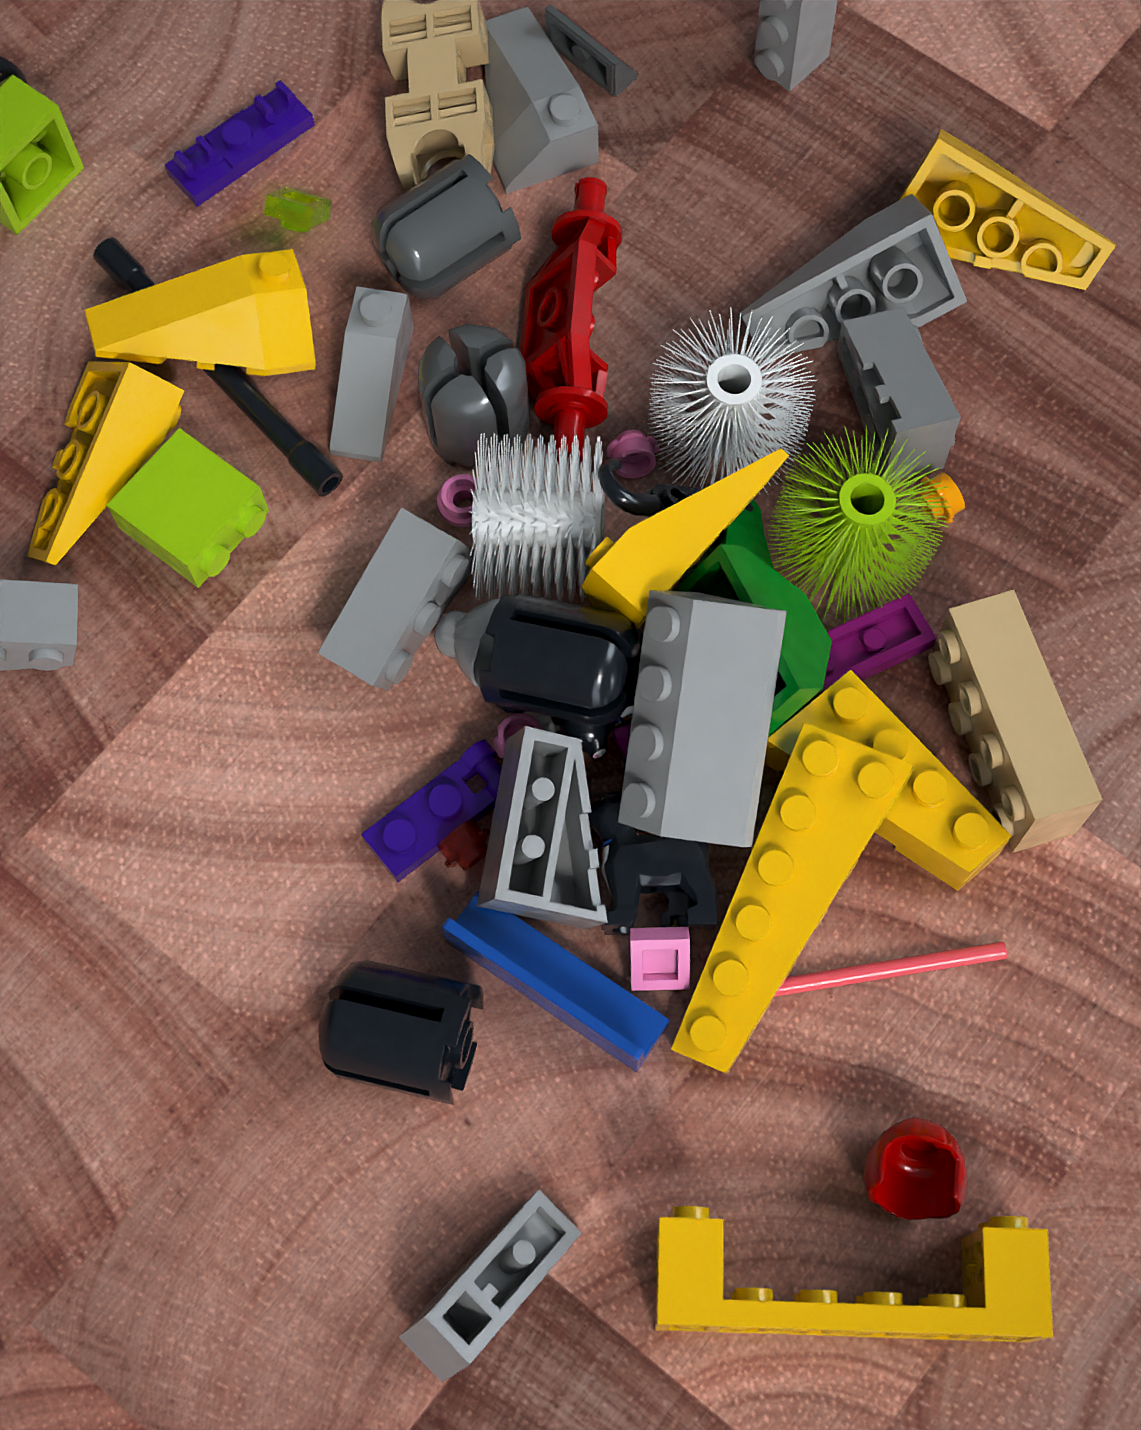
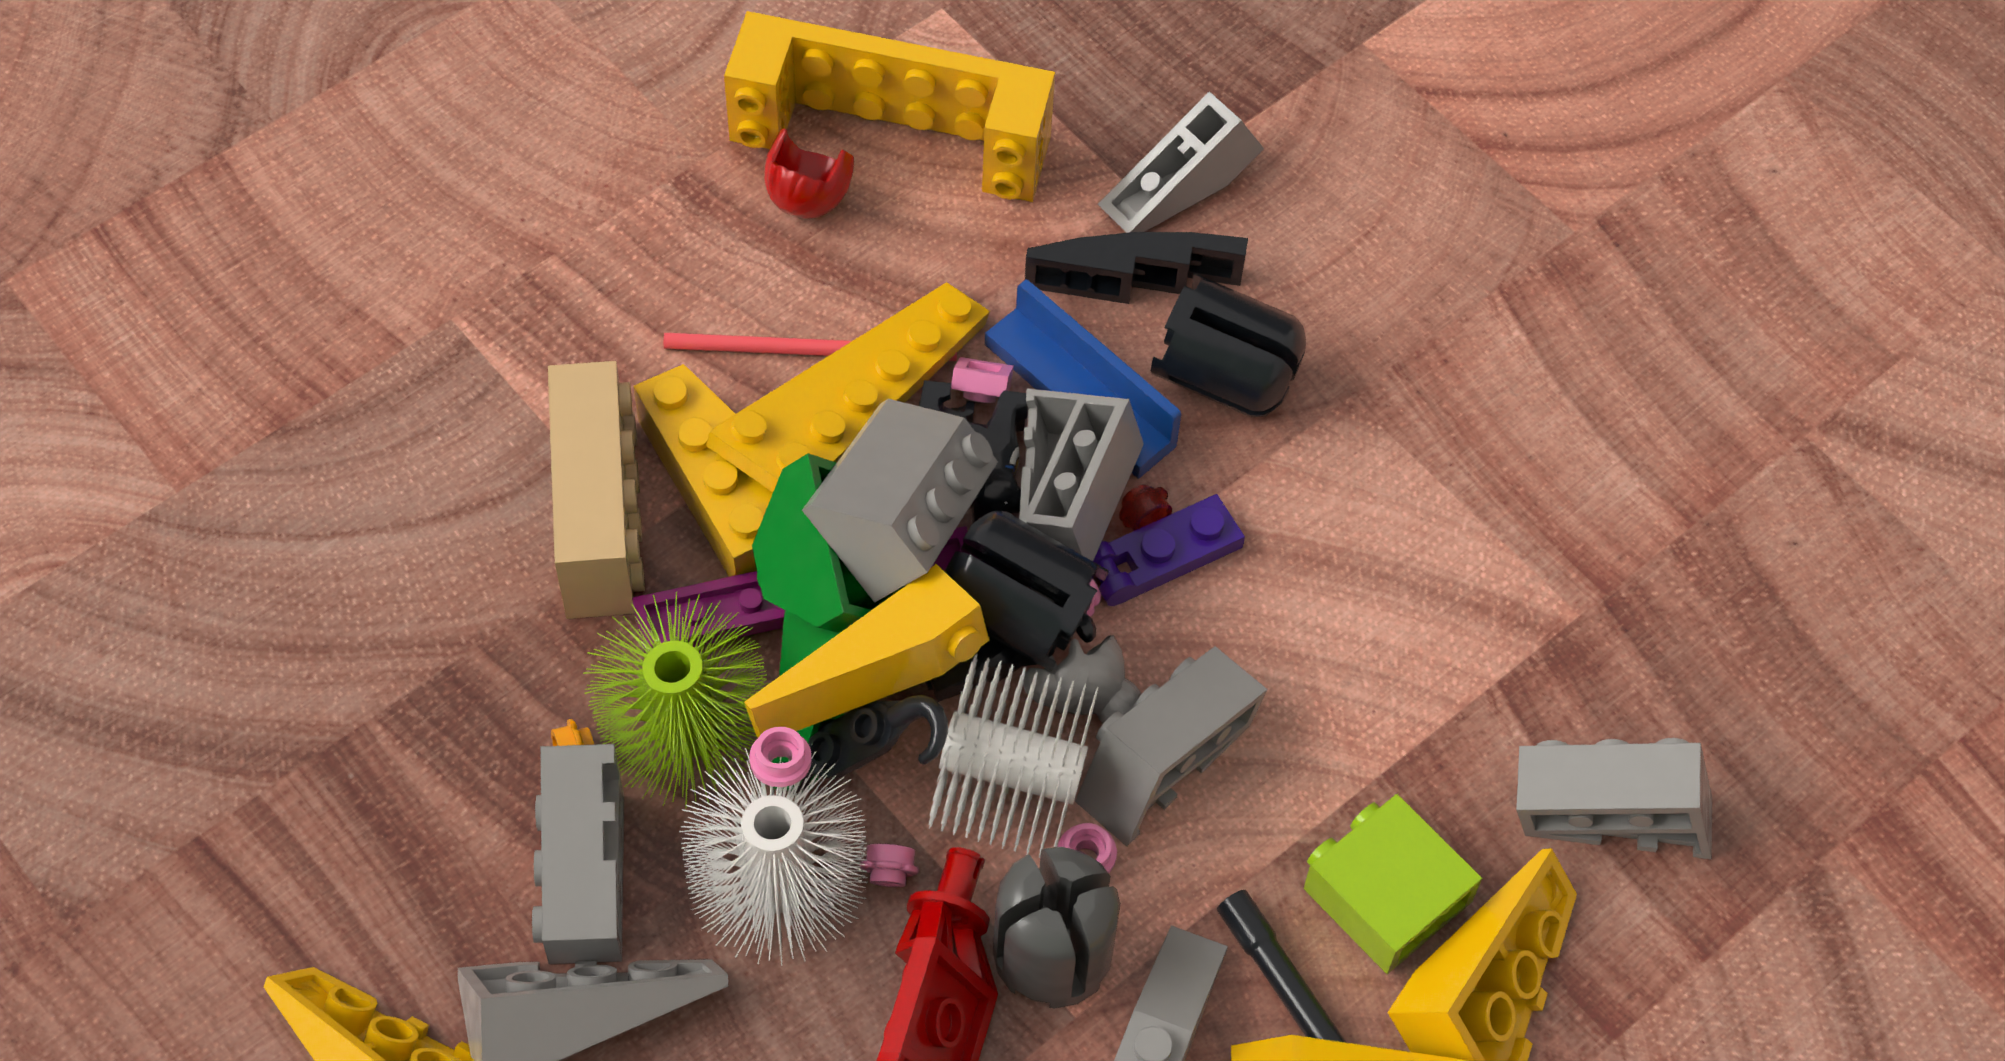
camera: 175 degrees left, 10 degrees down
none -> bright pink plate [749,727,812,787]
none -> black slope [1025,232,1248,304]

